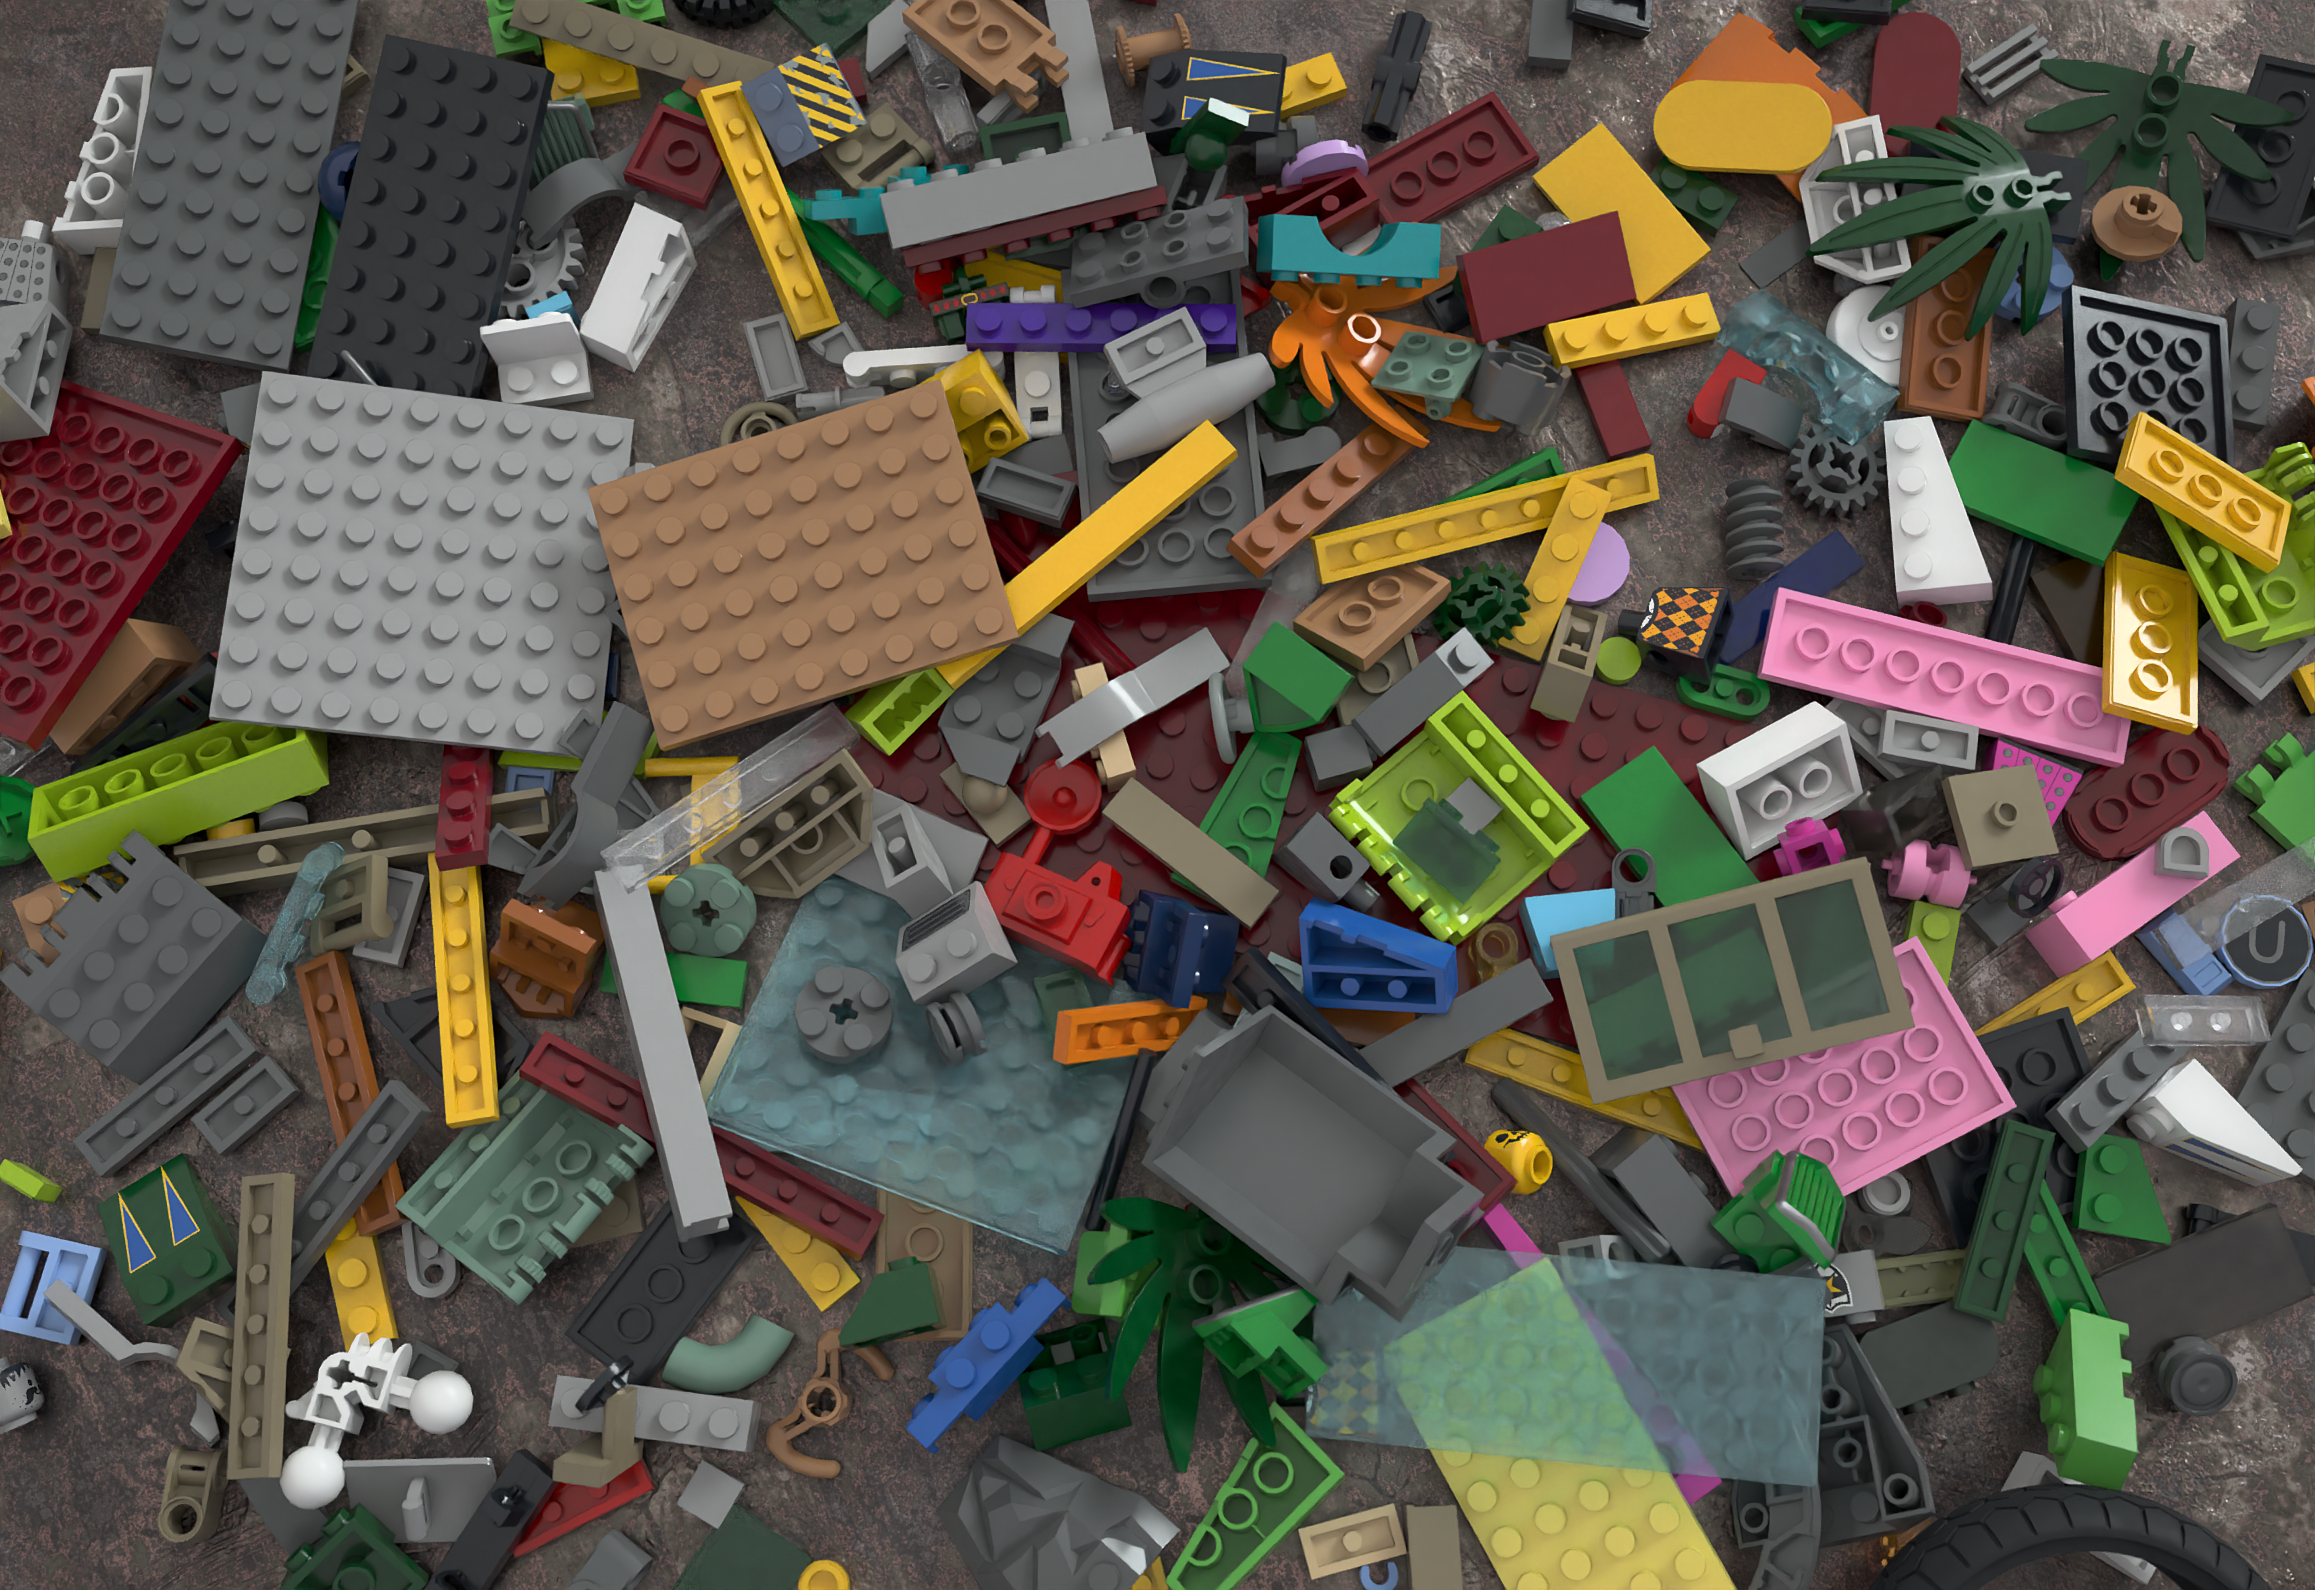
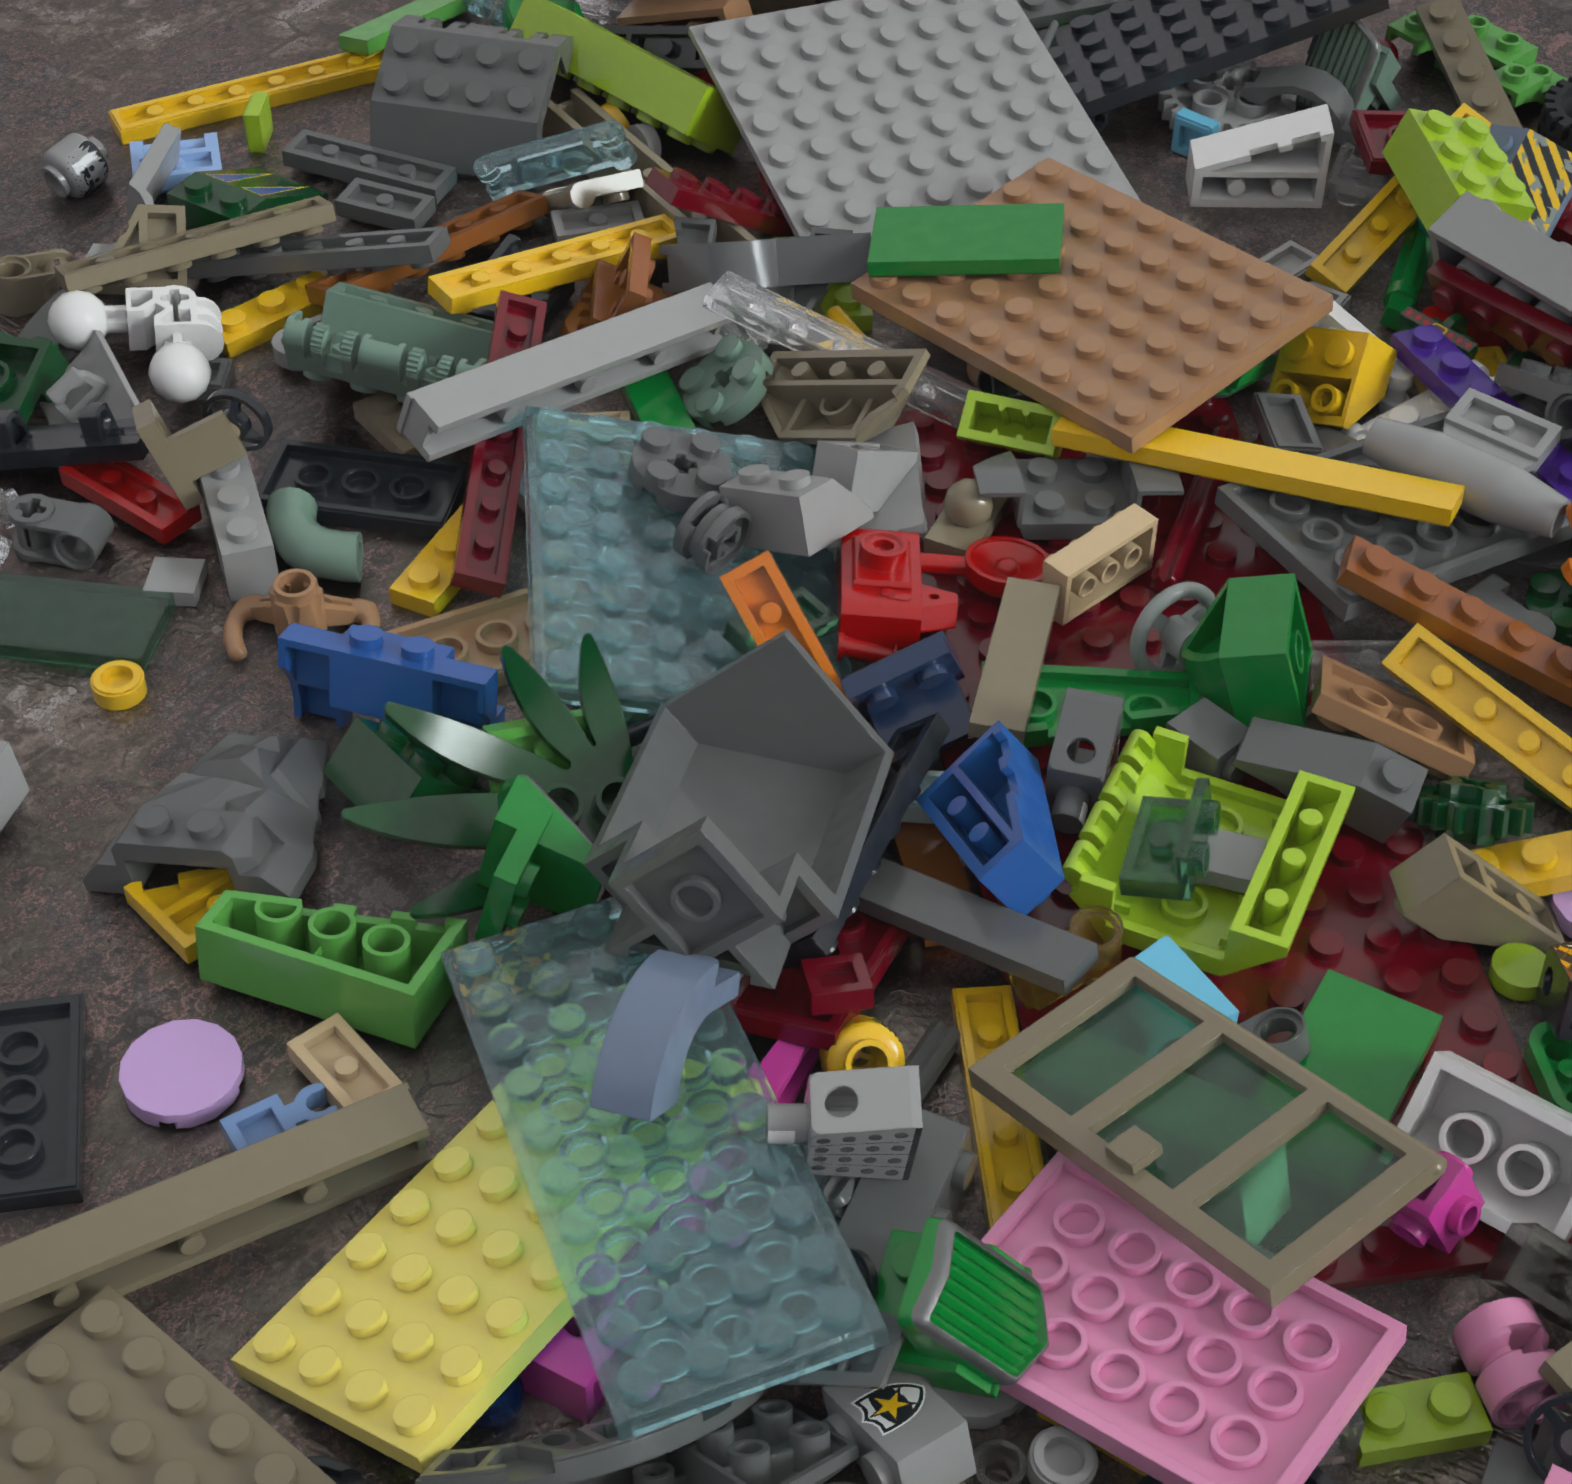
camera: 65 degrees right, 30 degrees down
white bracket [480,312,594,407] -> none
yellow wing [541,38,641,108] -> none
dark green slope [838,1256,947,1351] -> none
light grey piece [1034,627,1231,770] -> none
none -> sand blue arch [590,949,741,1122]
none -> light grey torso [765,1065,923,1180]
none -> dark red plate [801,952,874,1016]
none -> green tile [867,203,1065,277]
none -> lime brick [1382,108,1536,234]

